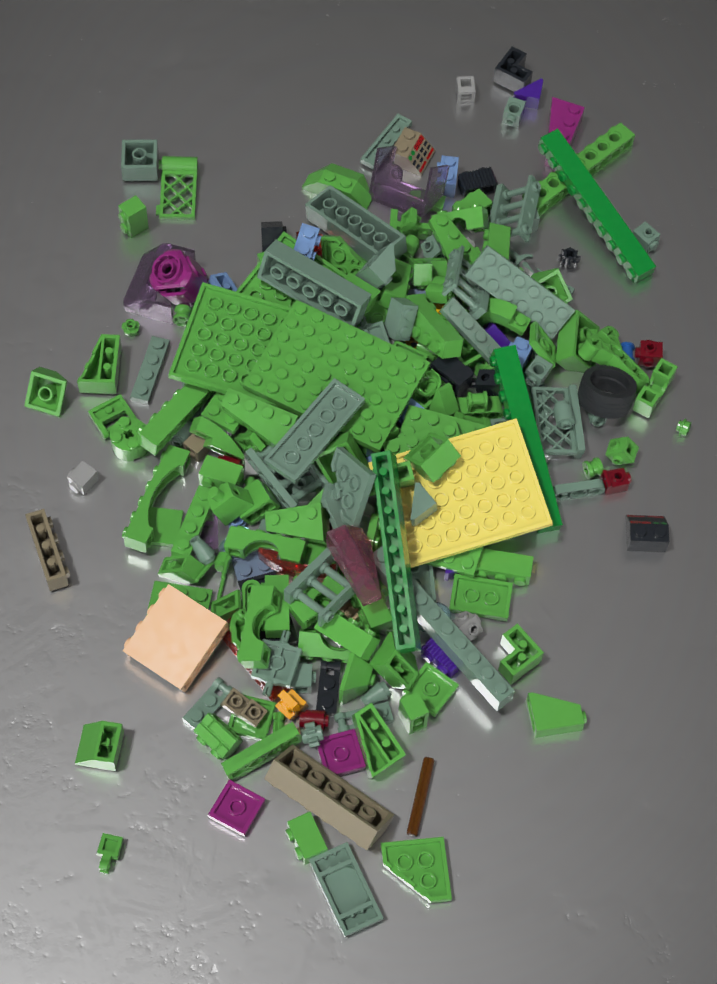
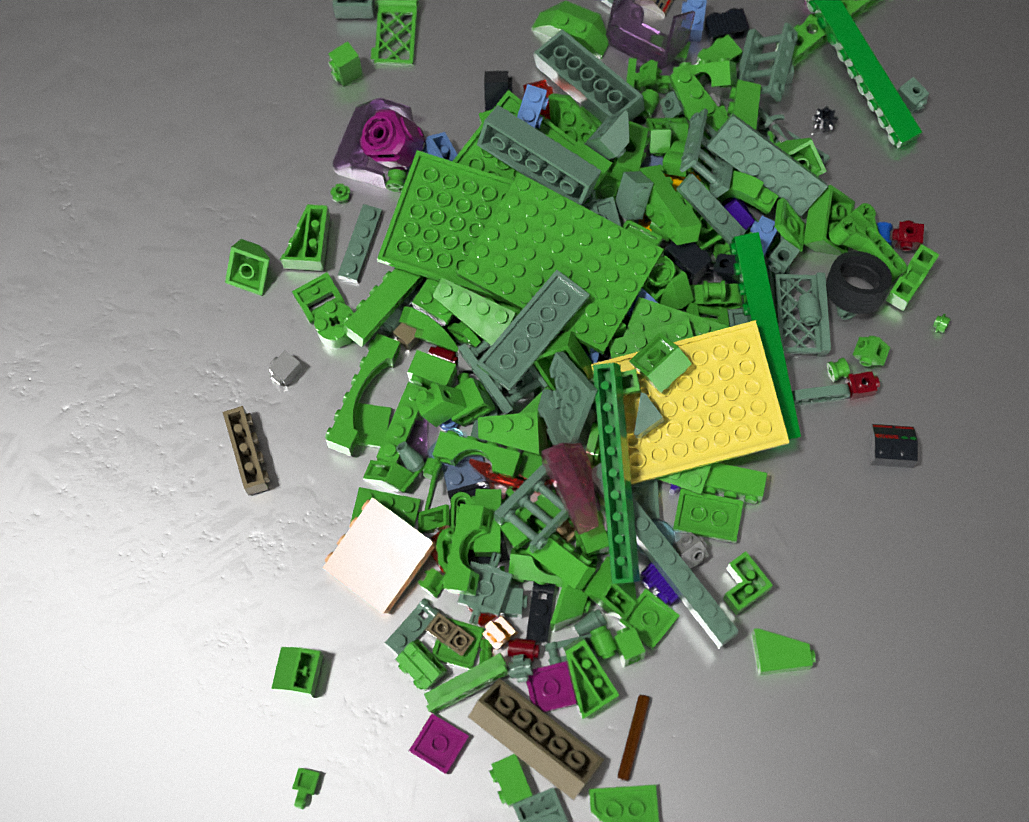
camera: 10 degrees right, 10 degrees up
none -> bright green tile [418,568,444,598]
none -> bright green brick [589,625,618,659]

